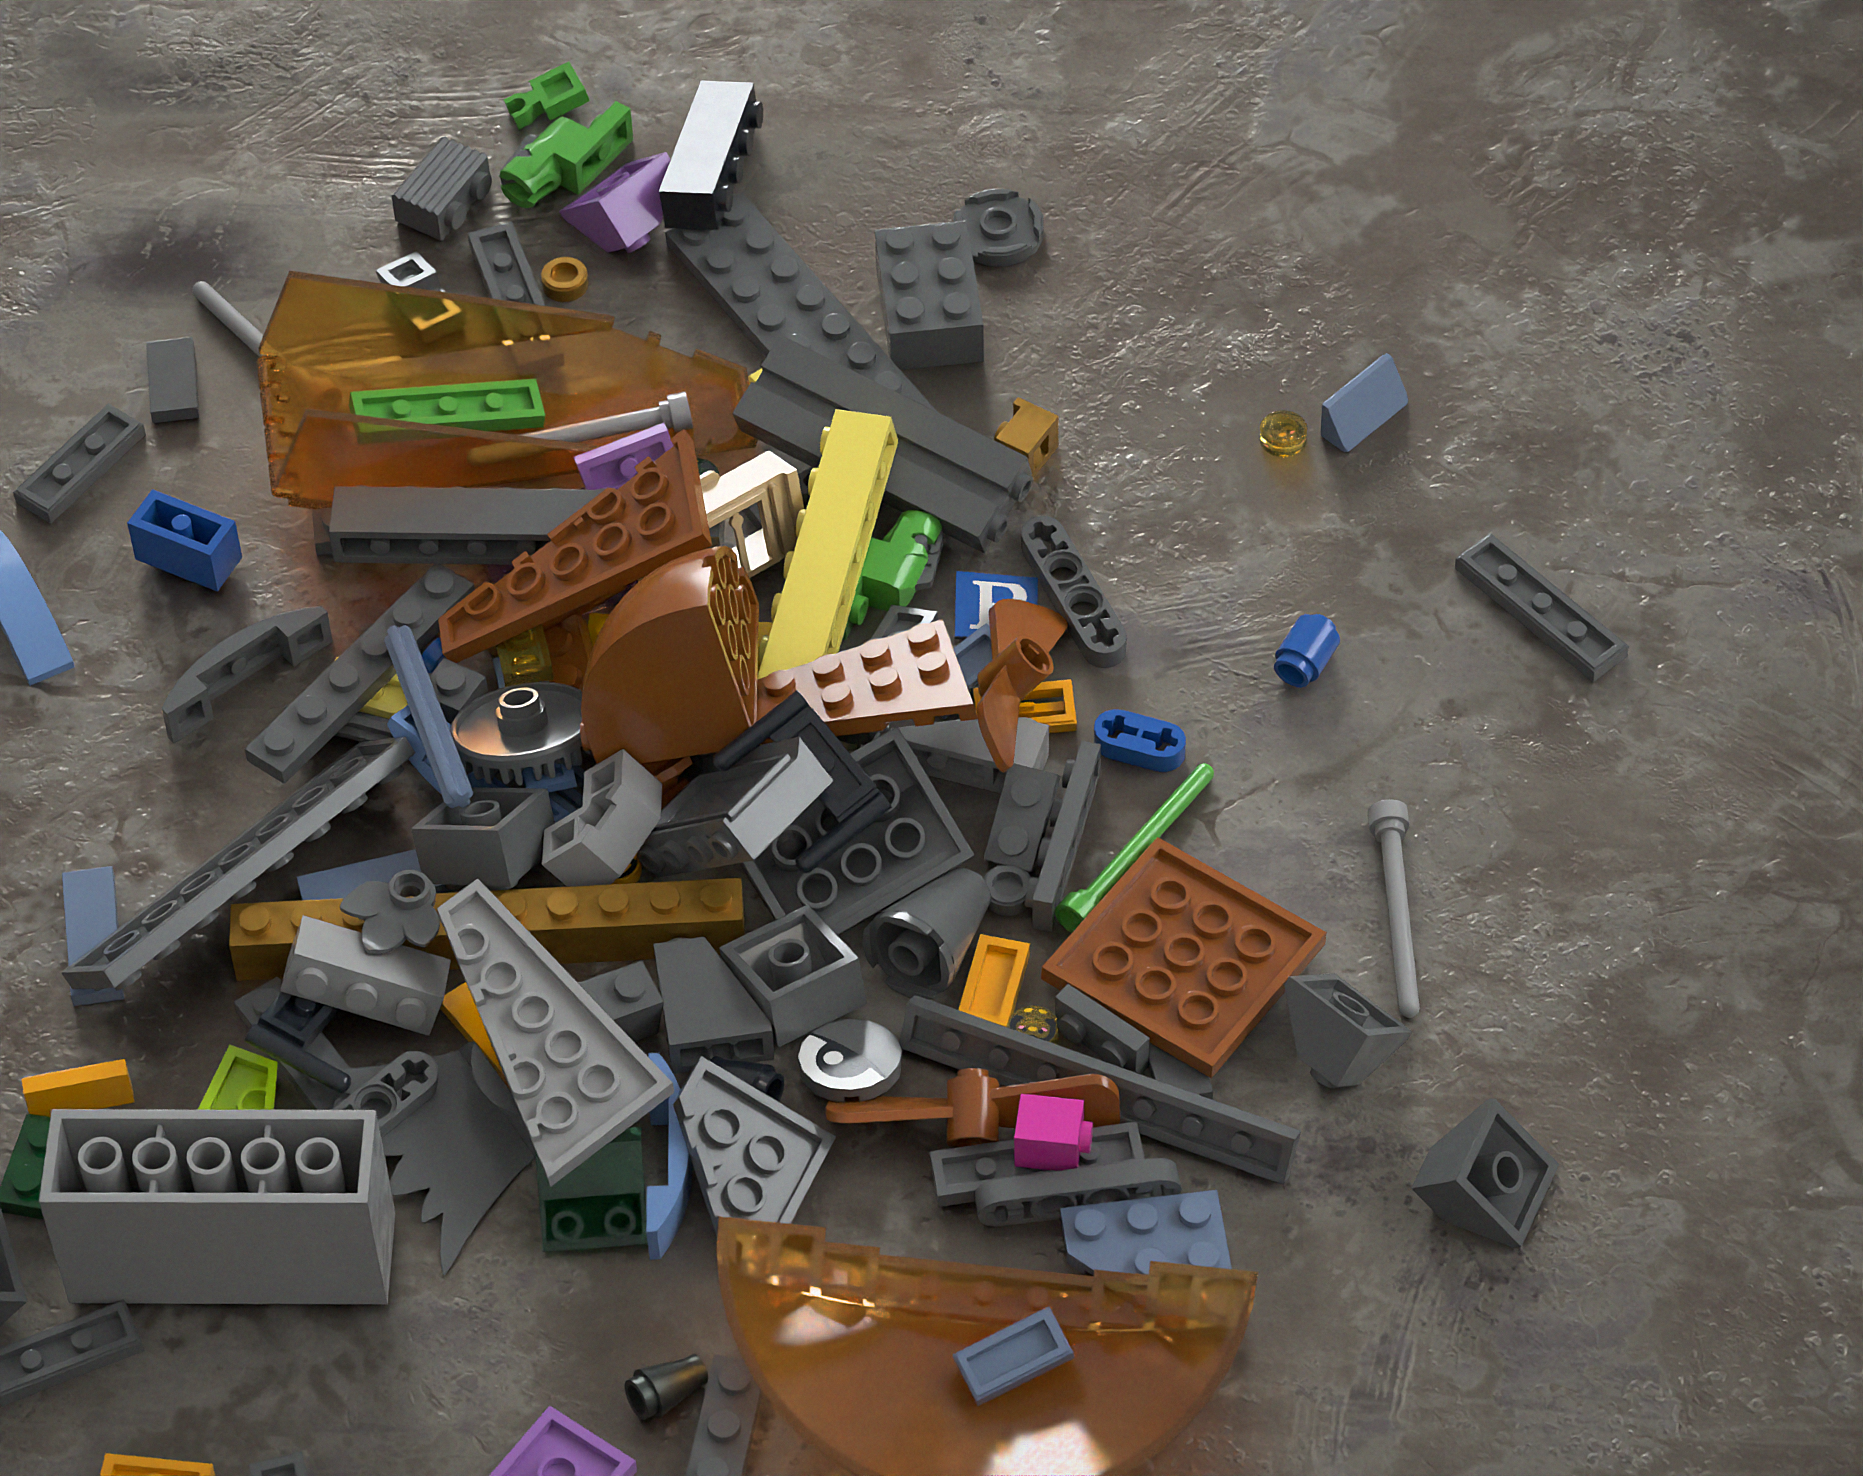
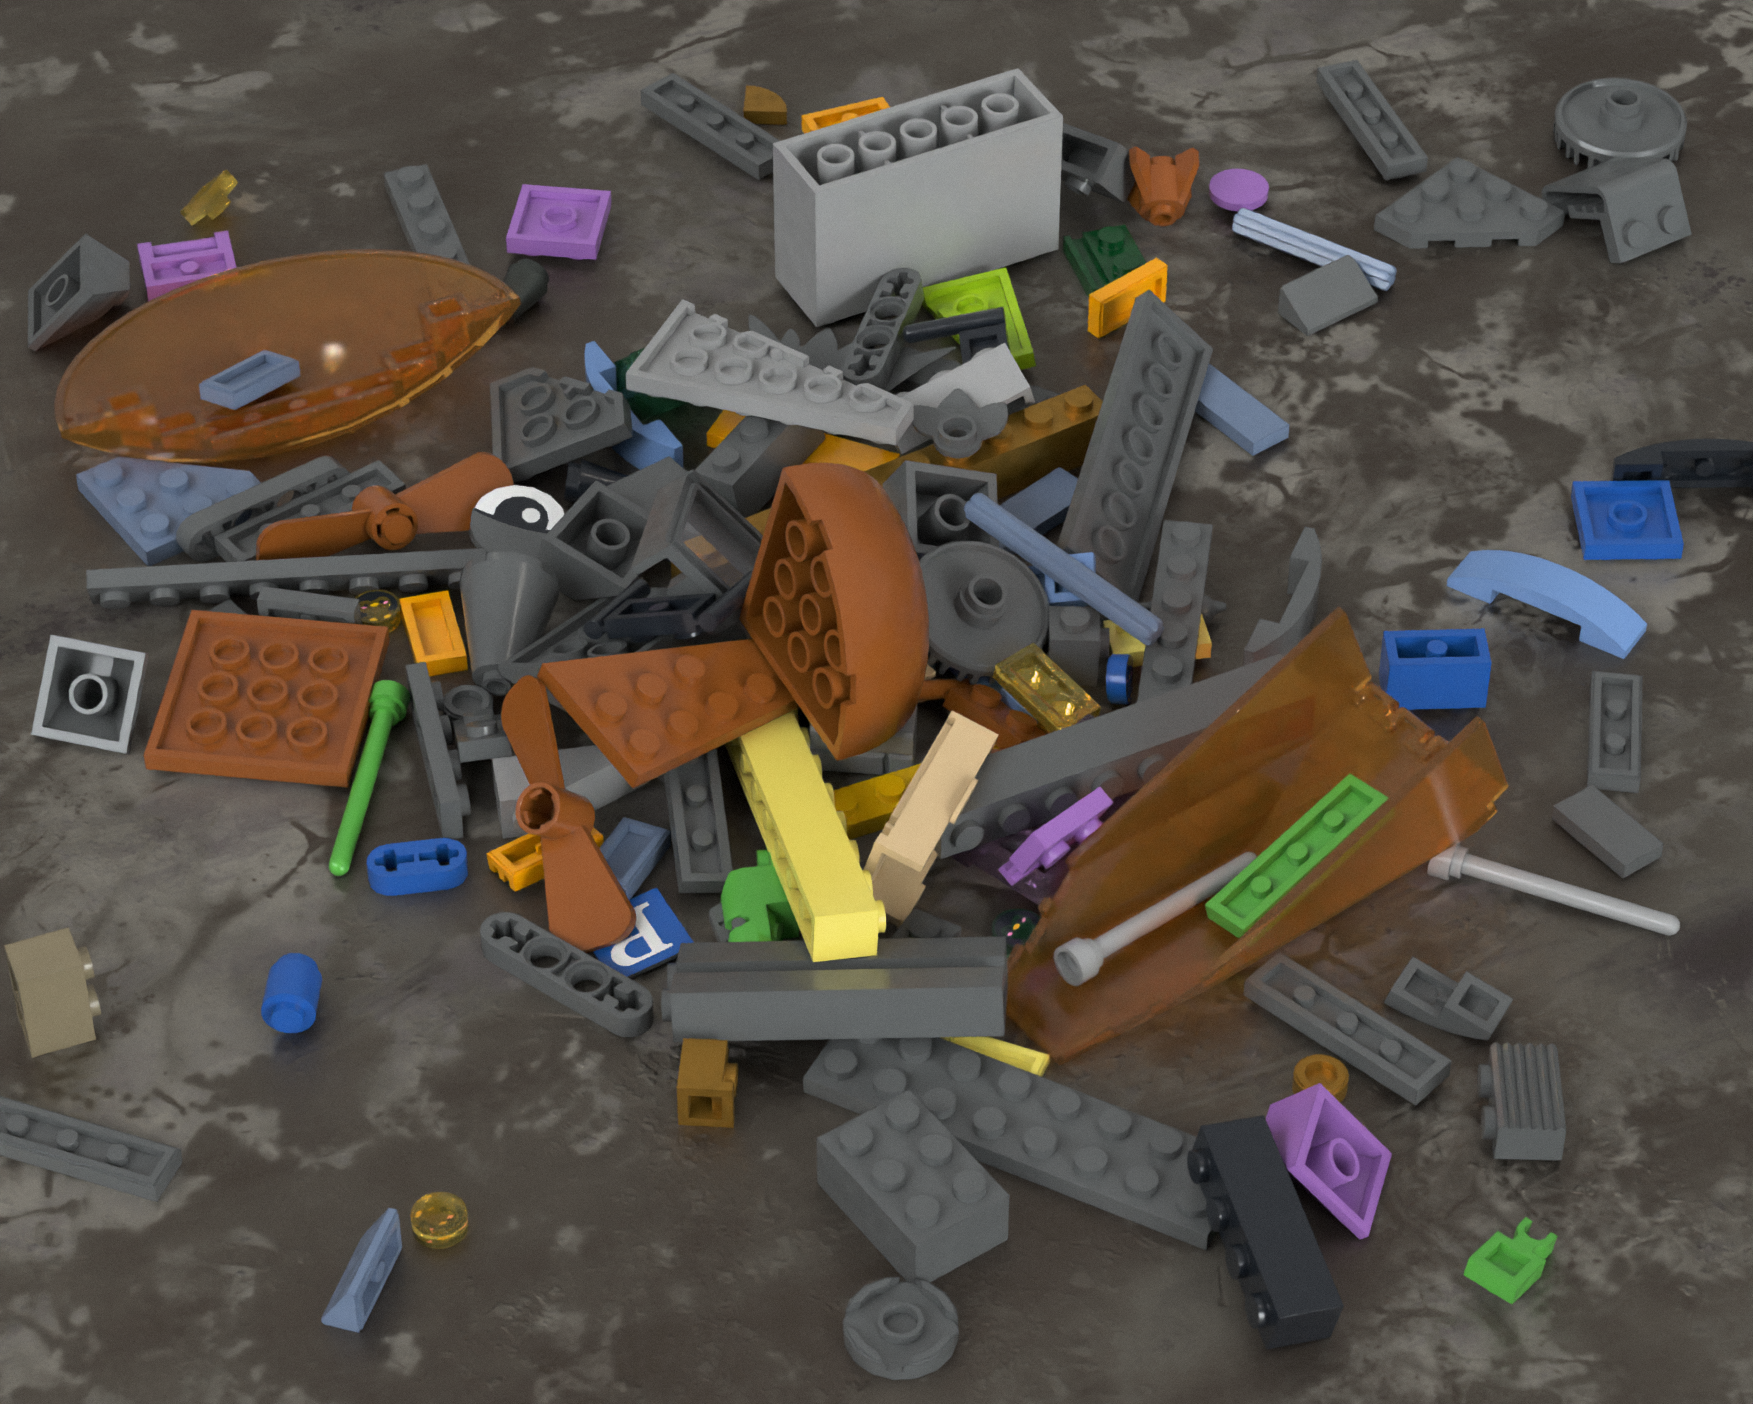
camera: 150 degrees right, 10 degrees down
dark orange wing [438,429,712,663] -> none
bright green plate [499,101,633,208] -> none
dark pink brick [1014,1094,1093,1171] -> none
light grey piece [1368,799,1420,1018] -> none
none -> dark tan brick [4,927,101,1058]

